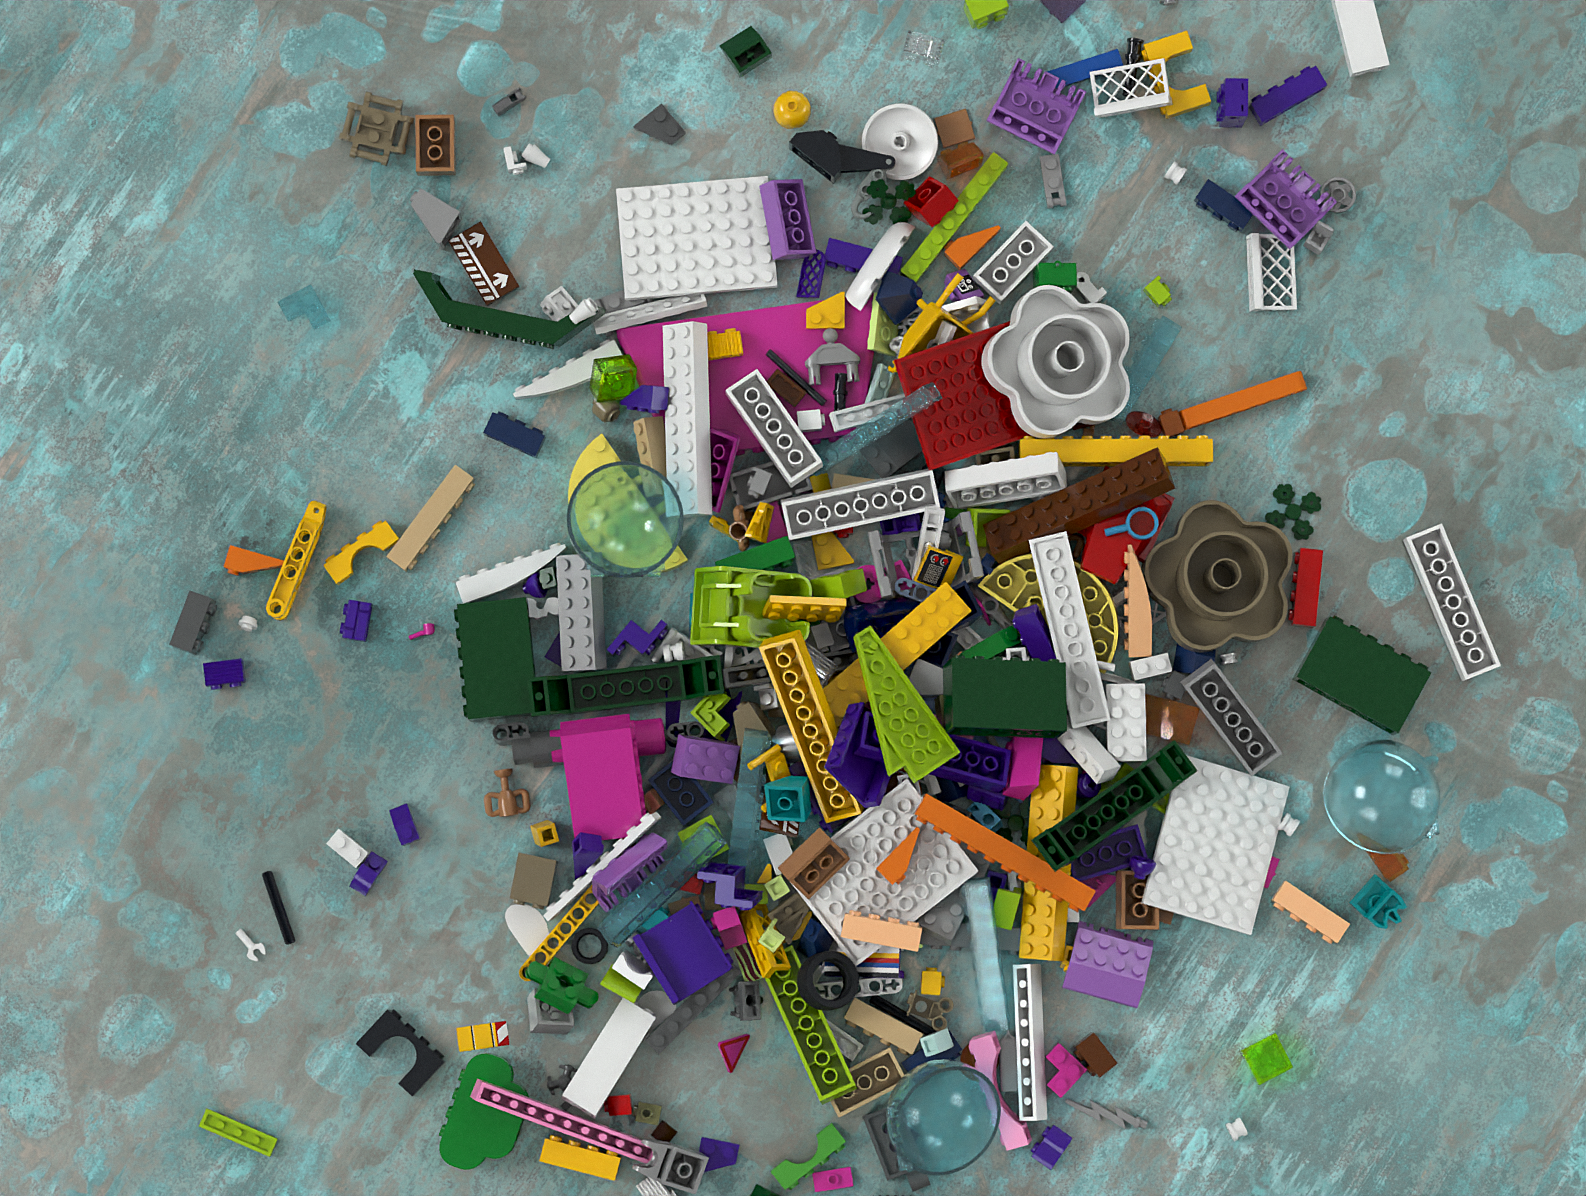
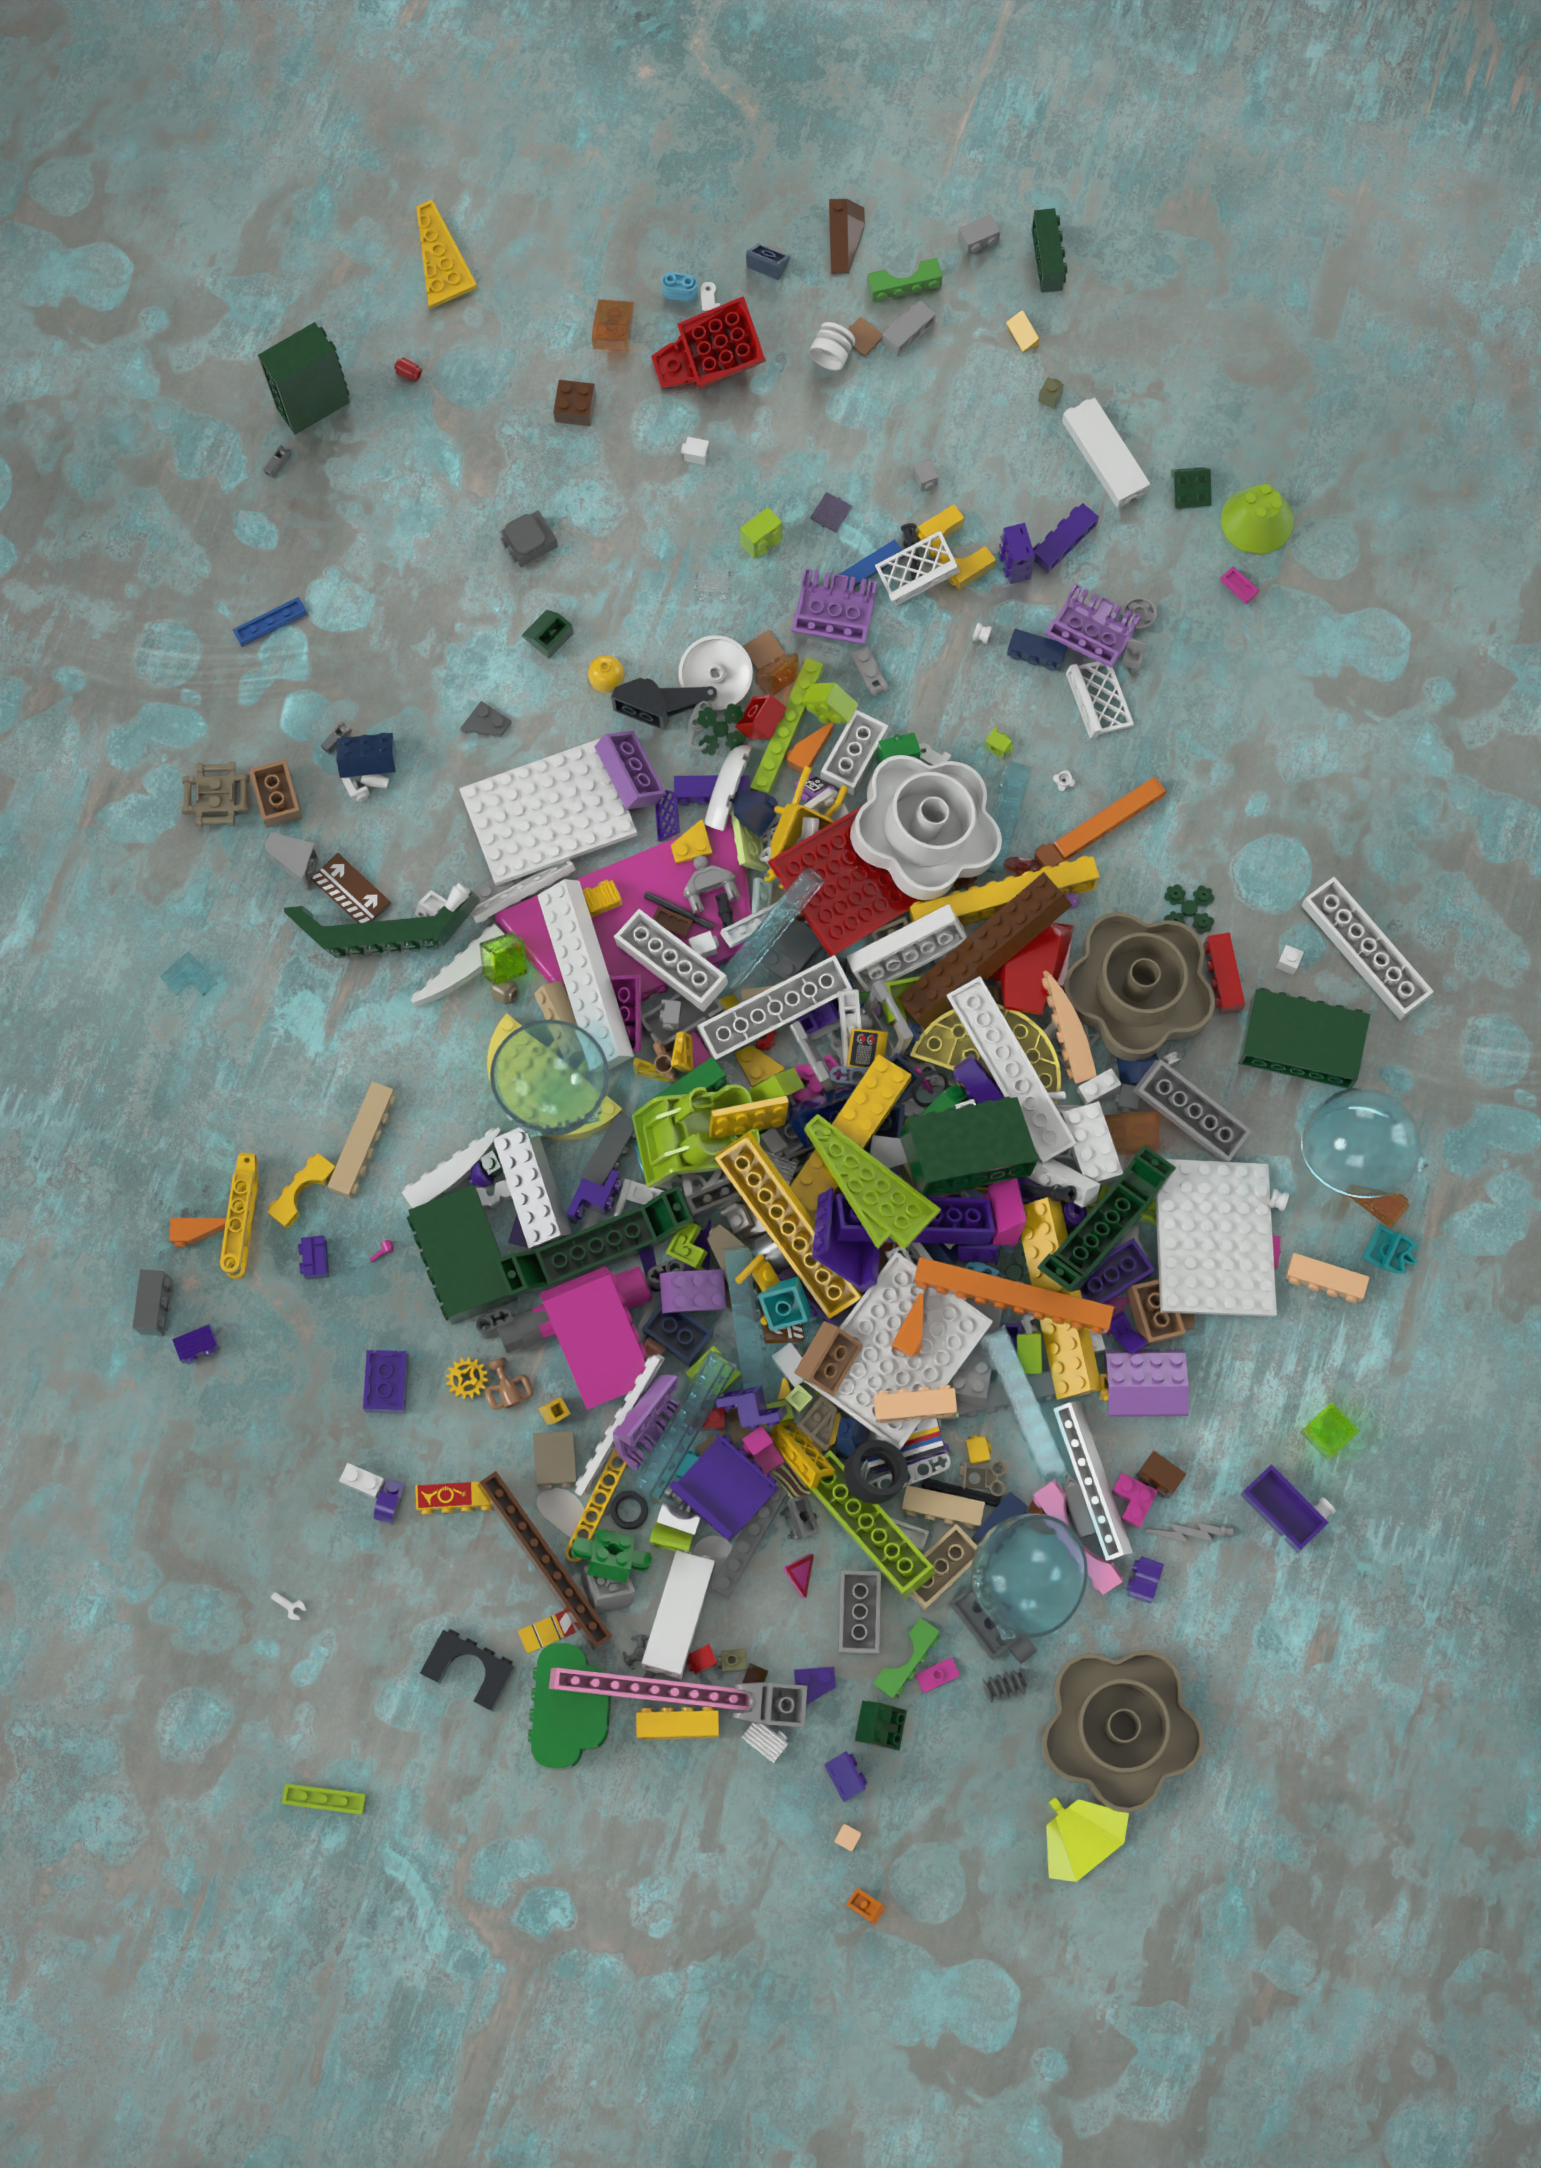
camera: 10 degrees left, 10 degrees down
white plate [238,616,258,632] -> none
black axle [262,871,295,945] -> none
dark purple slope [389,803,421,846] -> none
dark blue brick [483,411,546,458] -> none
dark purple slope [572,832,604,880] -> none
dark purple slope [619,385,669,413] -> none
white wheel [663,642,686,663] -> none
yellowish green panel [758,918,785,953] -> none
light aqua panel [920,1028,954,1057] -> none
piece [1104,507,1159,540] -> none
dark purple brick [1130,856,1156,879] -> none
none -> dark blue brick [336,732,396,778]
none -> dark purple piece [363,1350,409,1414]
none -> brick [415,1481,493,1515]
none -> yellow gear [445,1357,489,1400]
none -> reddish brown brick [477,1471,612,1650]
none -> dark grey brick [580,1113,636,1186]
none -> lime brick [801,682,858,724]
none -> light grey brick [838,1570,881,1655]
none -> black tyre [912,1070,948,1107]
none -> black pin [1021,1184,1077,1203]
none -> white plate [1053,770,1075,791]
none -> medium lavender plate [1065,893,1080,910]
none -> dark purple bracket [1109,1311,1147,1354]
none -> dark green bracket [1171,467,1212,508]
none -> lime cone [1220,483,1294,555]
none -> dark pink plate [1220,566,1260,605]
none -> dark purple piece [1240,1464,1329,1553]
none -> white brick [1276,945,1304,975]

